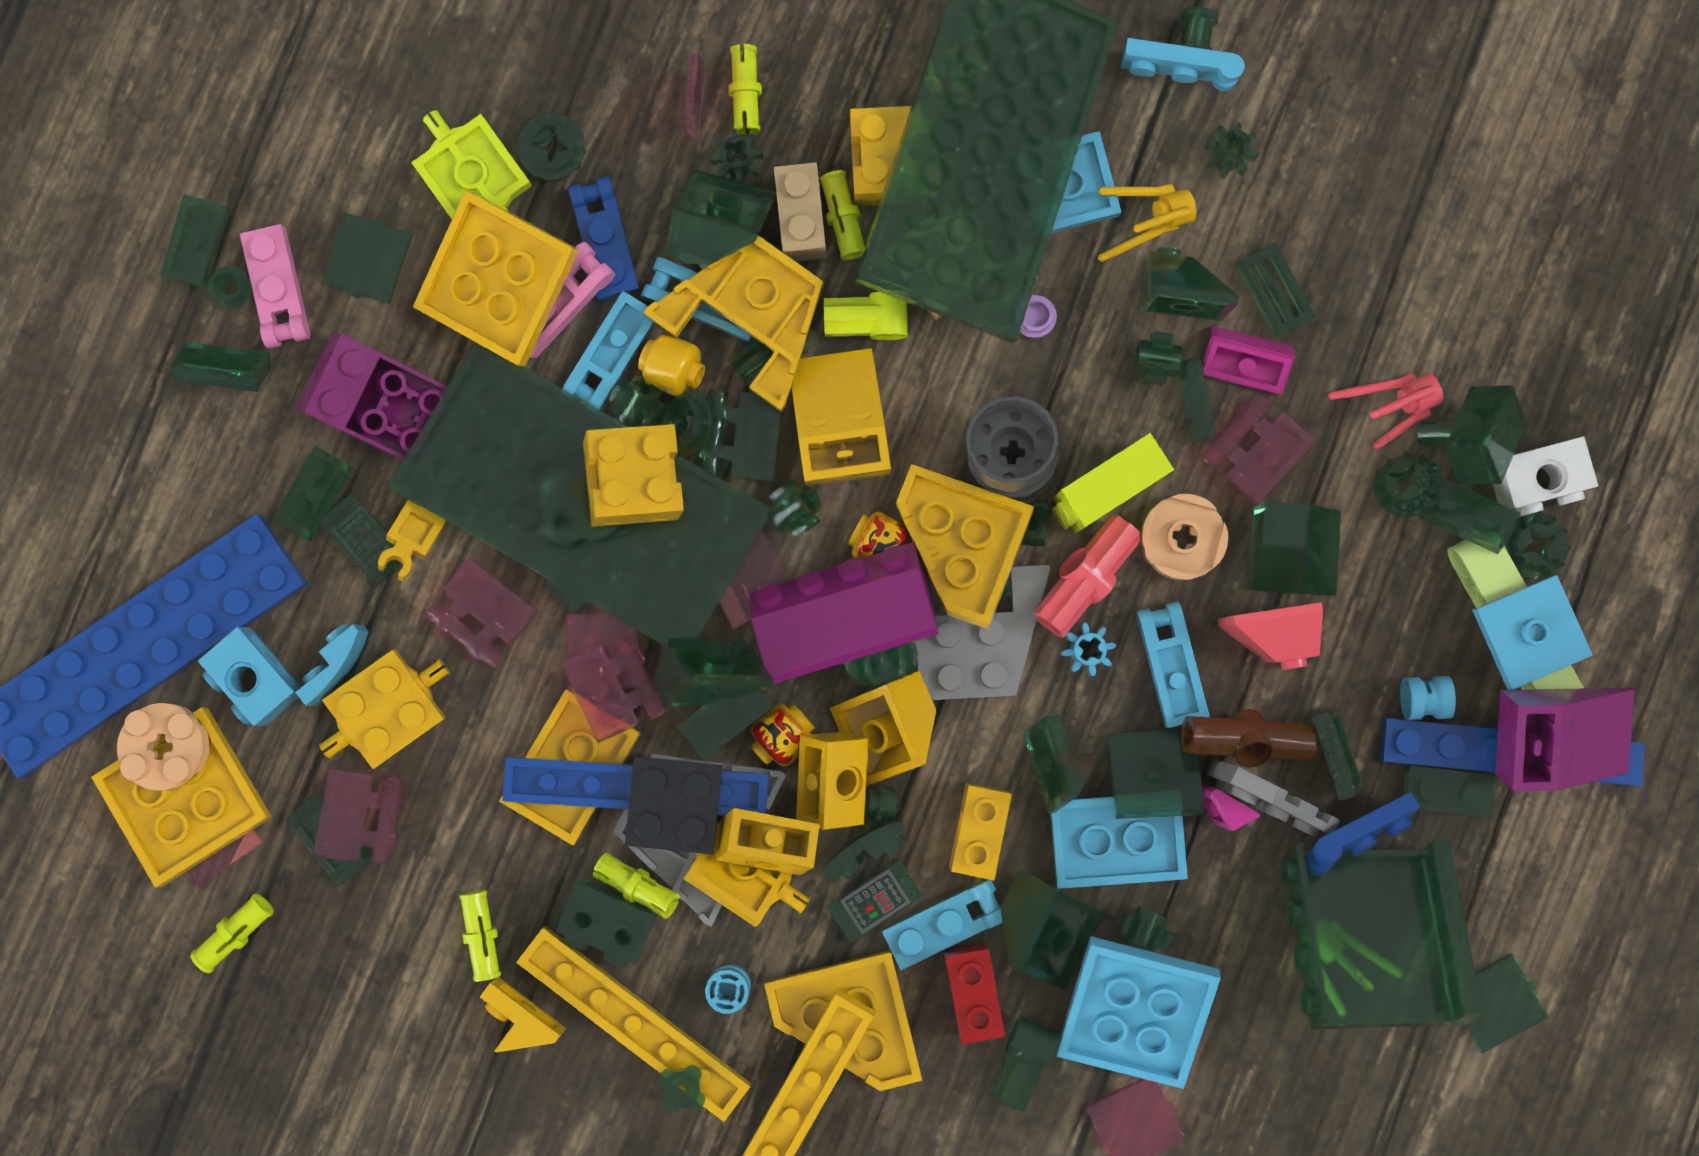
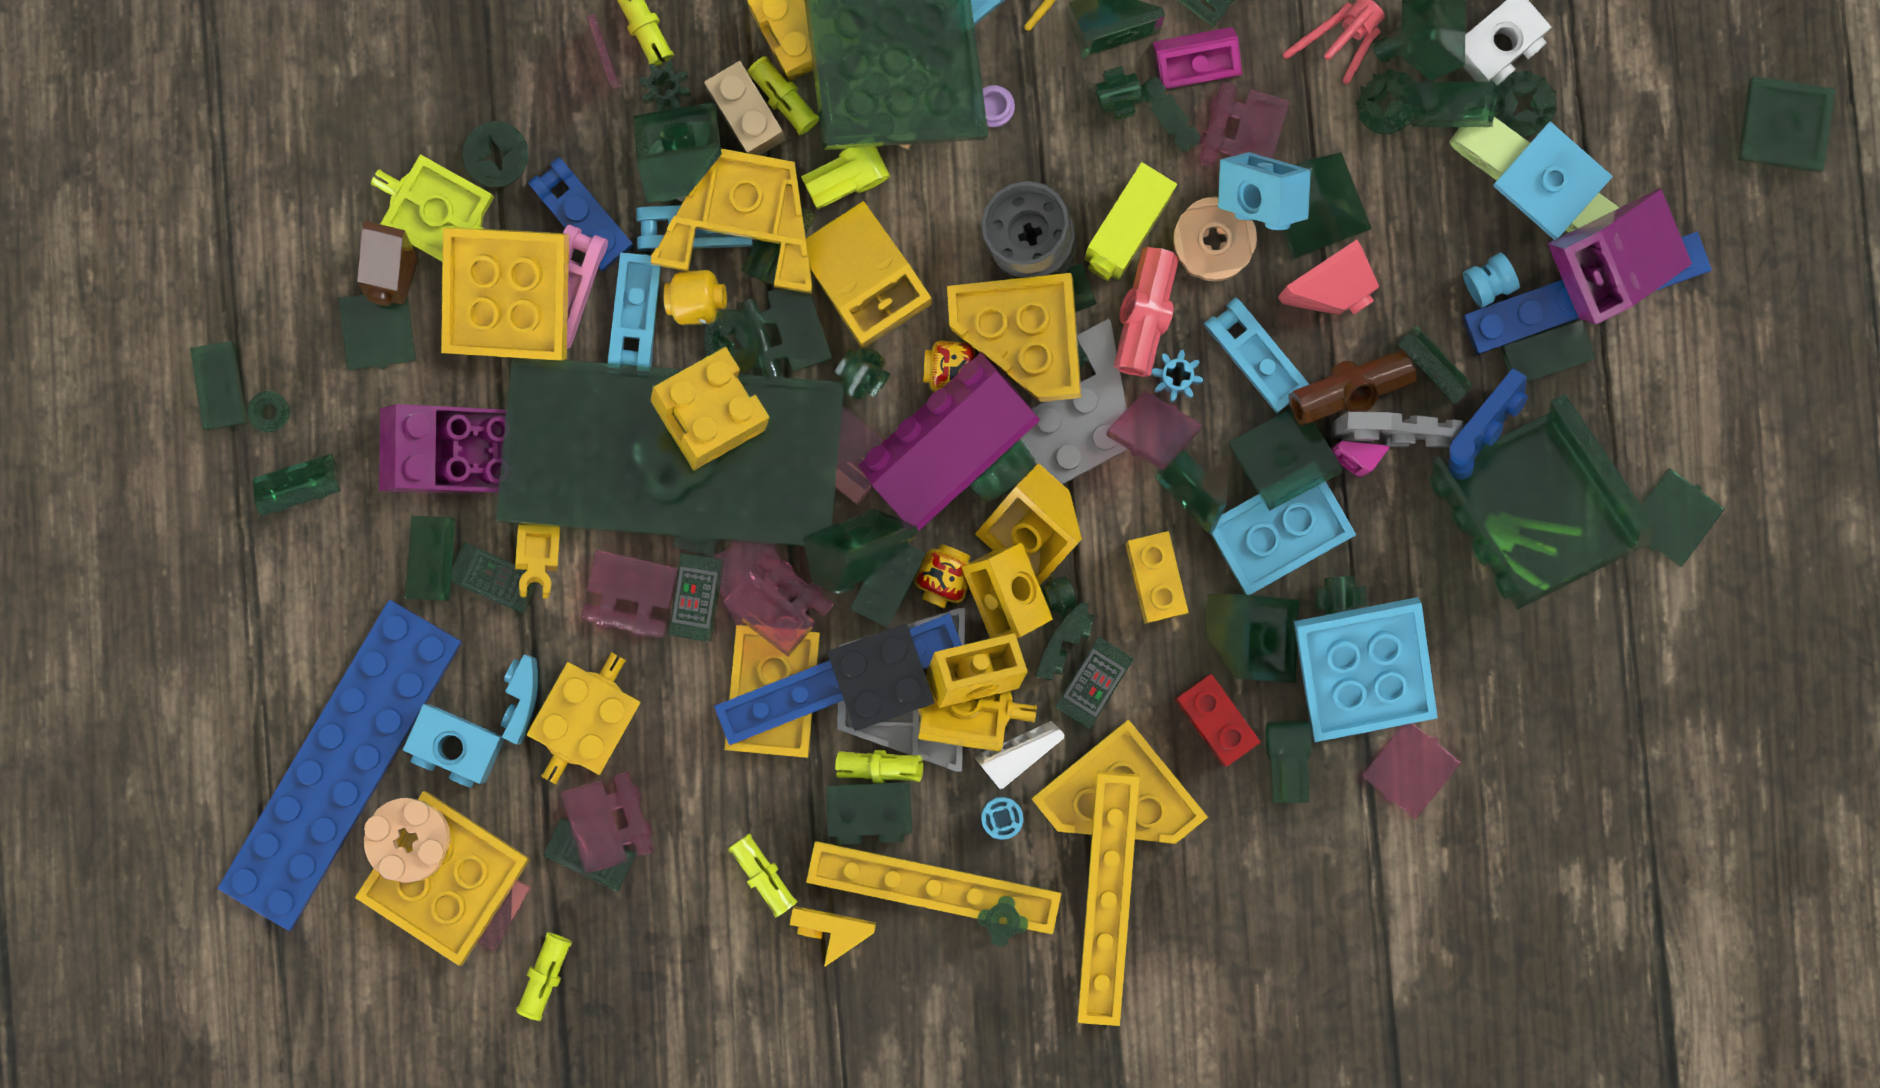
camera: 30 degrees left, 0 degrees up
bright pink plate [240,224,310,349] -> none
clear green gear [609,376,666,427] -> none
medium azure plate [882,879,1009,970] -> none
none -> slope [357,220,418,306]
none -> clear green tile [668,553,724,642]
none -> white slope [974,721,1065,789]
none -> clear pink piece [1106,391,1202,470]
none -> medium azure brick [1218,152,1311,230]

